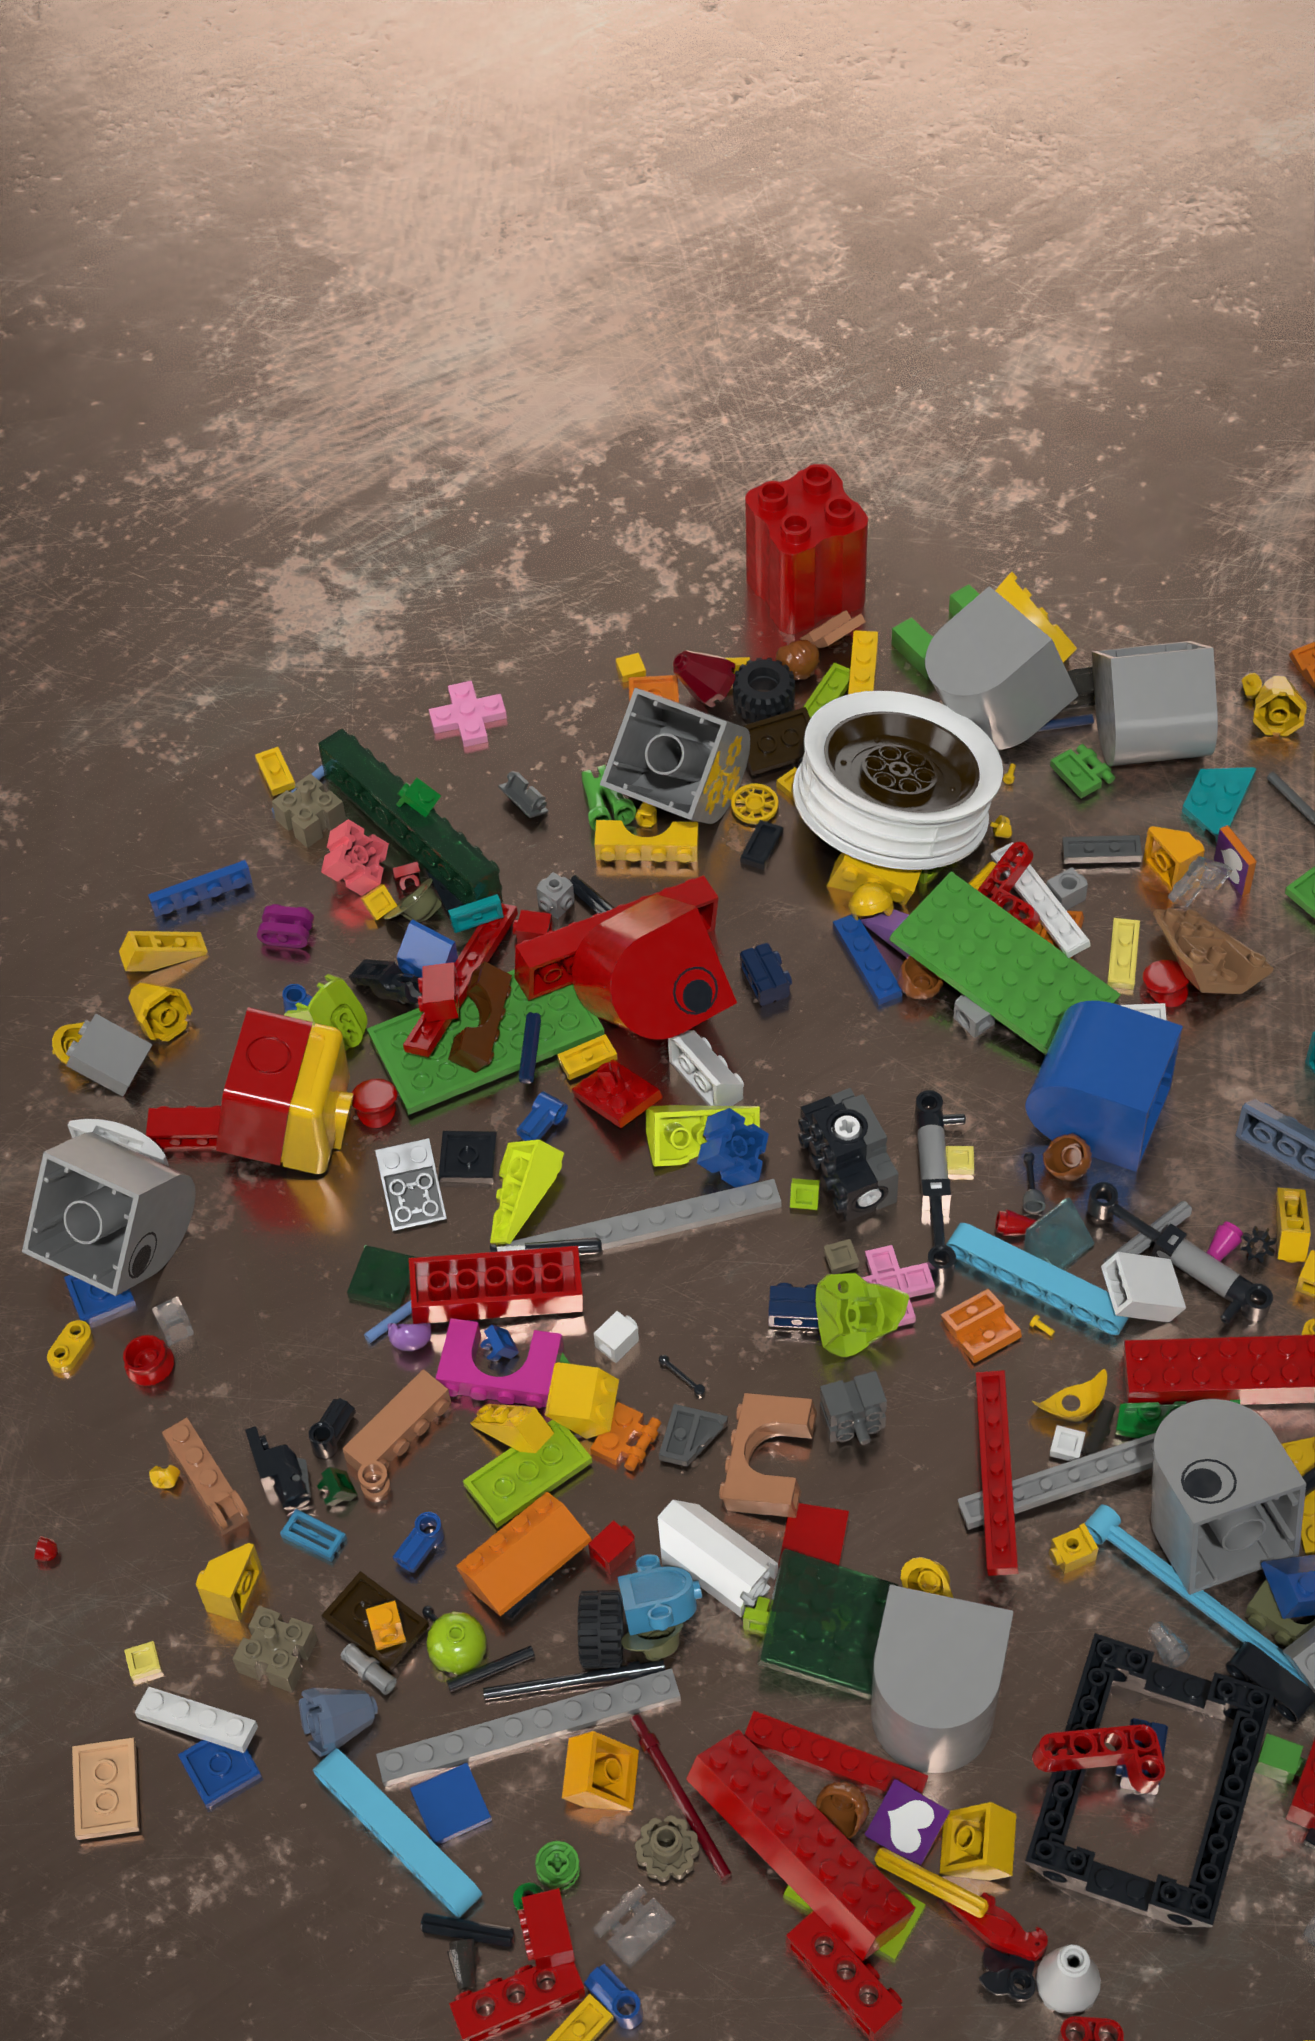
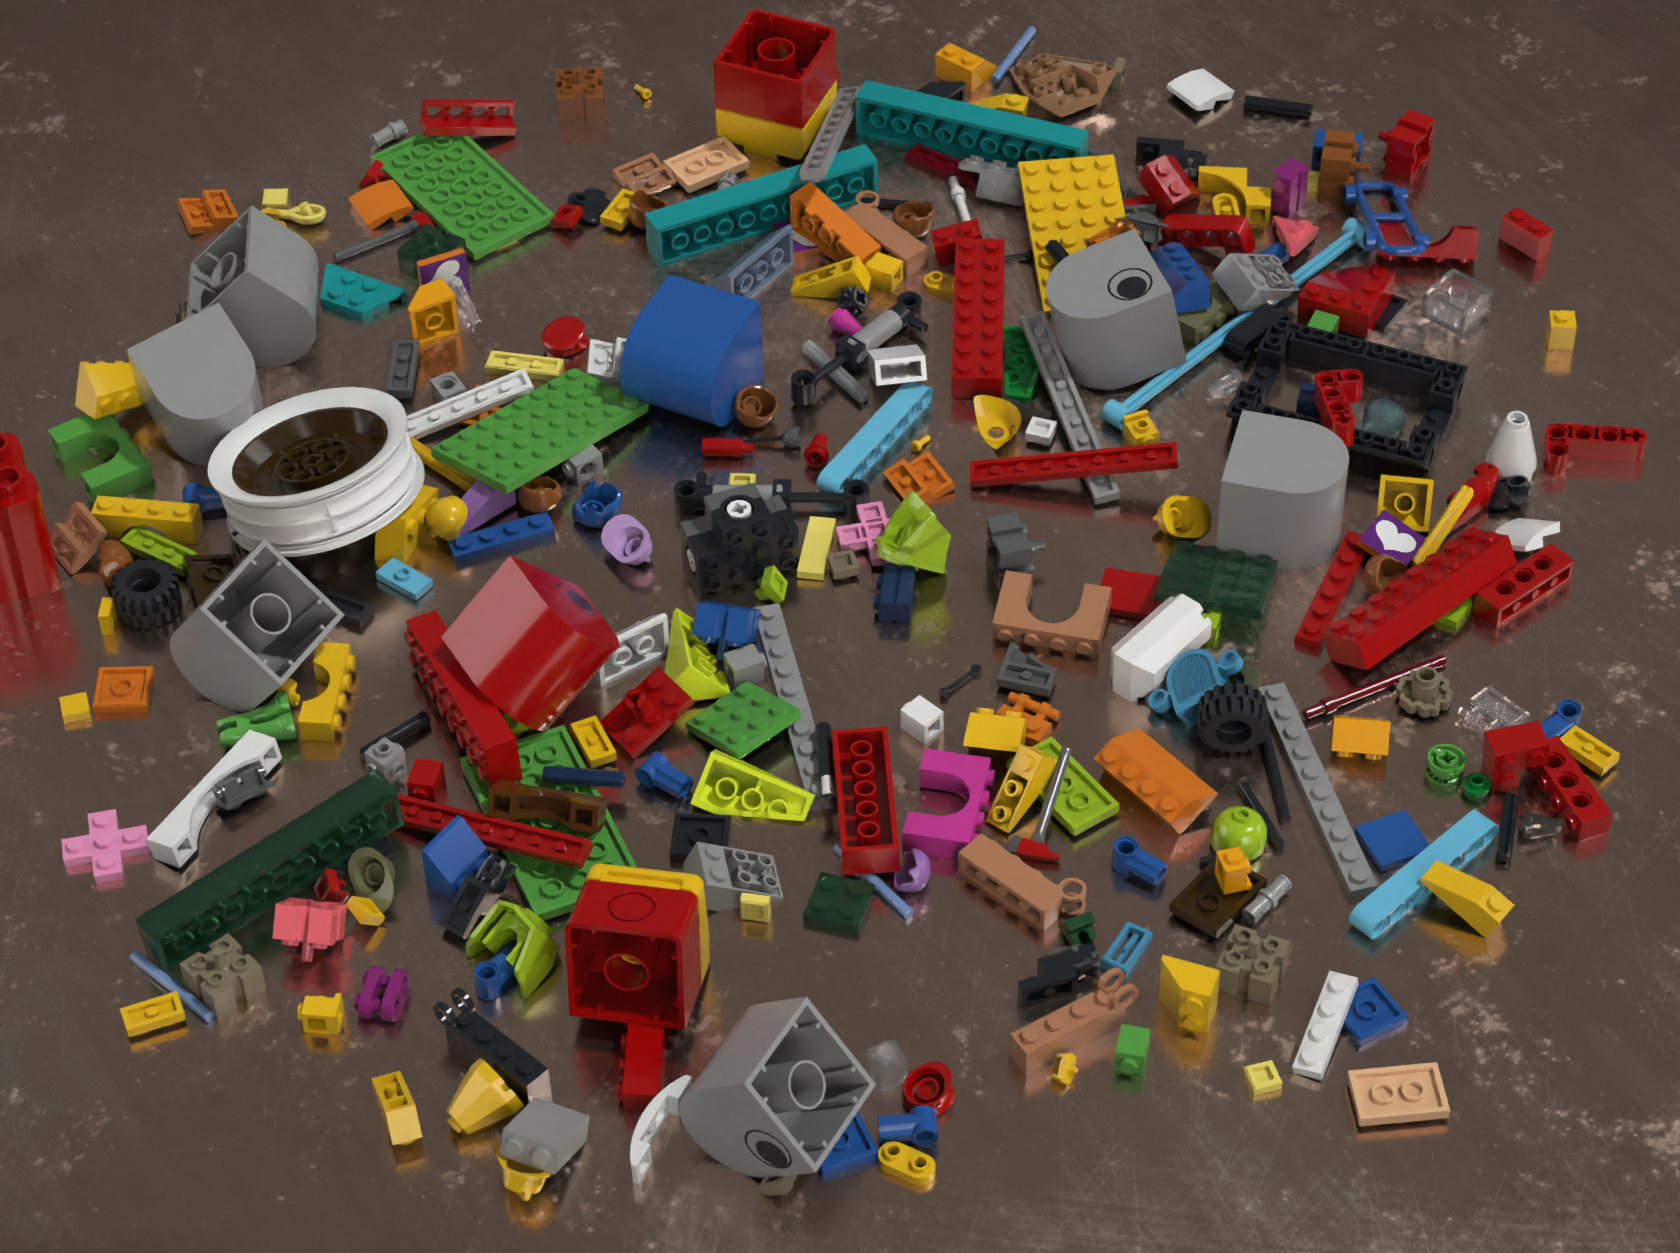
camera: 90 degrees left, 10 degrees down
red hinge [34,1536,58,1562] -> none
blue plate [148,860,252,917] -> none
sand blue cone [299,1688,378,1757] -> none
black piece [308,1398,356,1459] -> none
green bracket [396,777,441,817] -> none
brick [418,962,459,1022] -> none
teal tile [448,894,503,933] -> none
blue tile [480,1325,519,1362] -> none
red brick [588,1520,636,1575] -> none
dark red cone [673,650,735,708] -> none
red beam [978,841,1040,929] -> none
clear light blue slope [1024,1197,1095,1269] -> none
bright green plate [1050,744,1115,798] -> none
medium nougat wedge [1153,908,1274,994] -> none
none -> white arch [146,730,282,868]
none -> yellow brick [297,993,345,1035]
none -> medium azure plate [375,557,433,601]
none -> clear green brick [397,223,468,279]
none -> black hinge [433,988,551,1106]
none -> blue hair [572,480,623,528]
none -> lavender piece [601,514,653,565]
none -> bright green plate [685,681,802,759]
none -> red cylinder [702,438,754,457]
none -> light grey brick [723,644,767,689]
none -> light yellow tile [740,892,771,922]
none -> light yellow tile [797,516,836,580]
none -> blue piece [877,1105,939,1146]
none -> dark grey piece [1006,747,1072,862]
none -> bright green brick [1114,1024,1151,1075]
none -> clear light blue hair [1361,398,1407,438]
none -> yellow slope [1419,860,1514,938]
none -> white slope [1494,518,1560,552]

